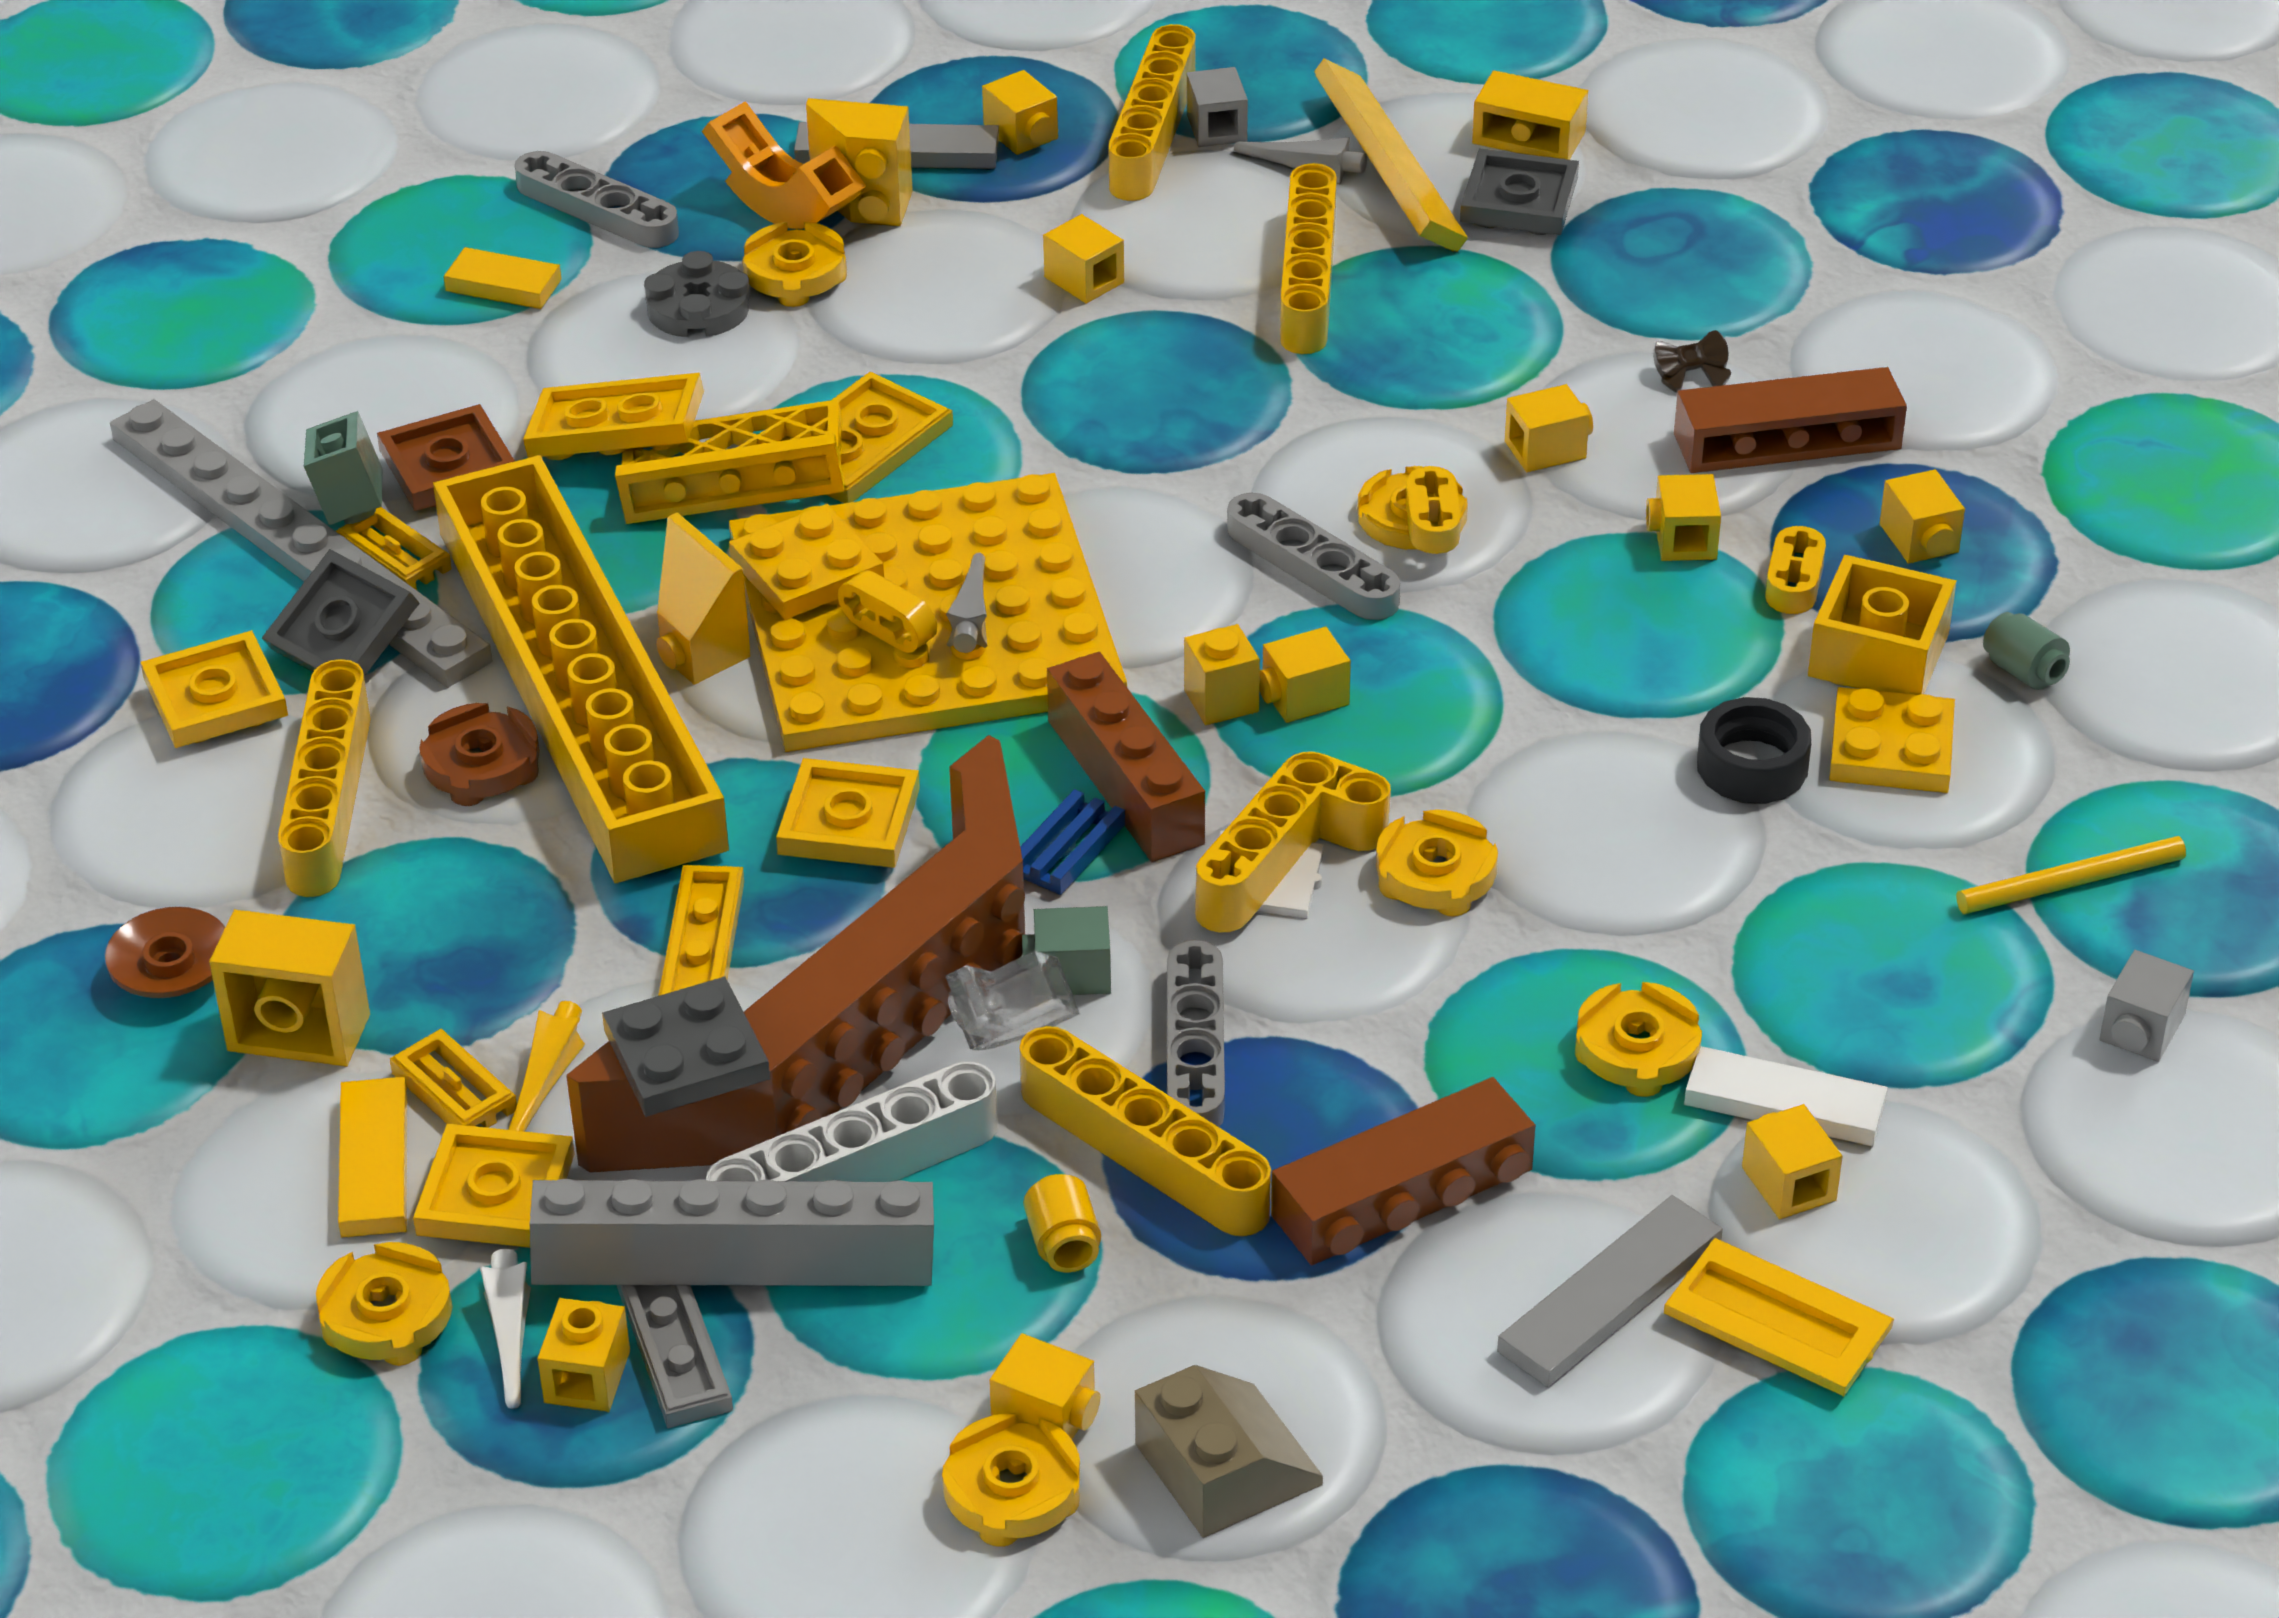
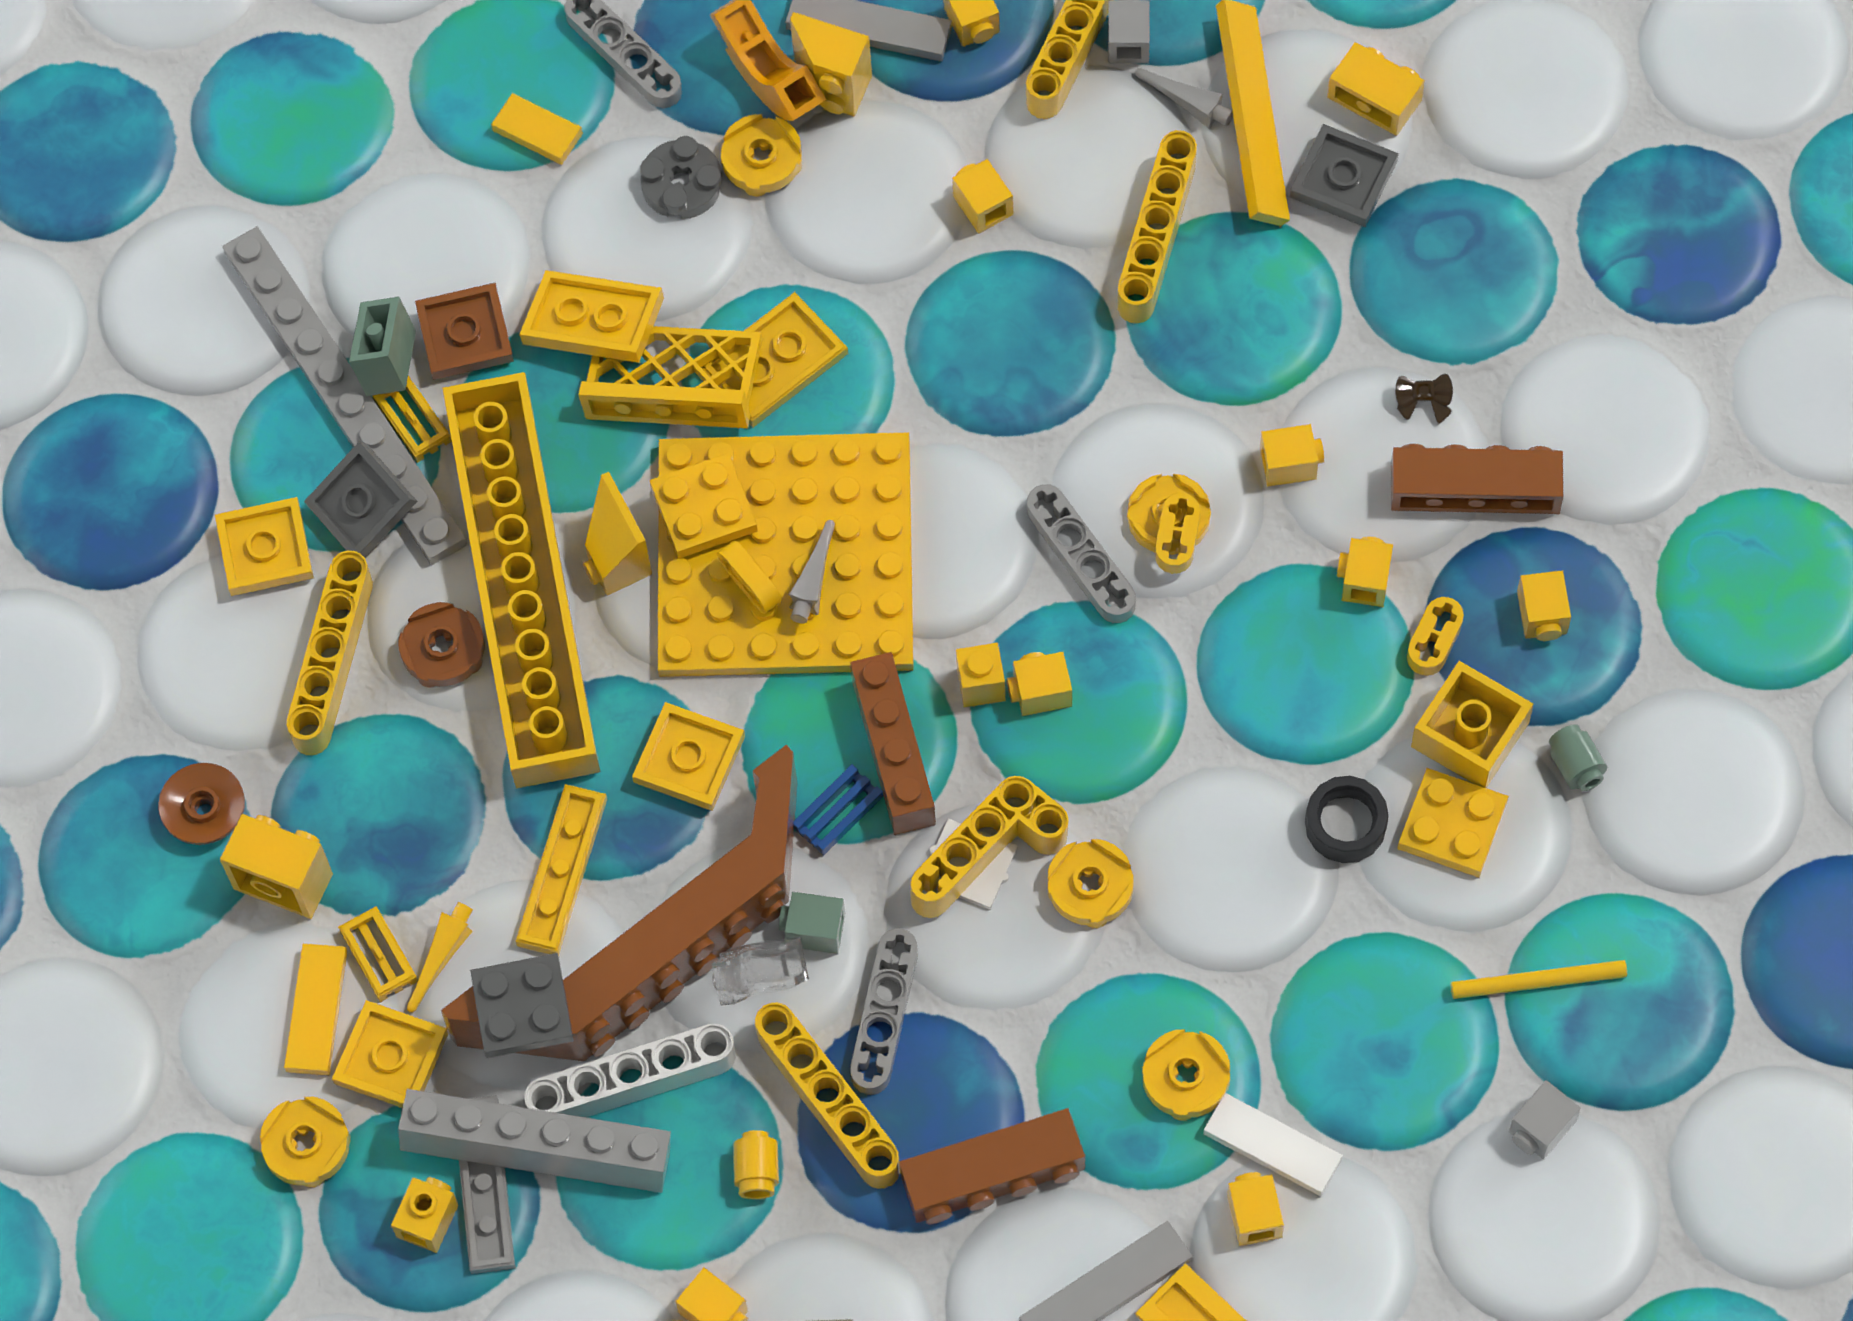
camera: 15 degrees right, 25 degrees up
white piece [480,1249,531,1409] -> none

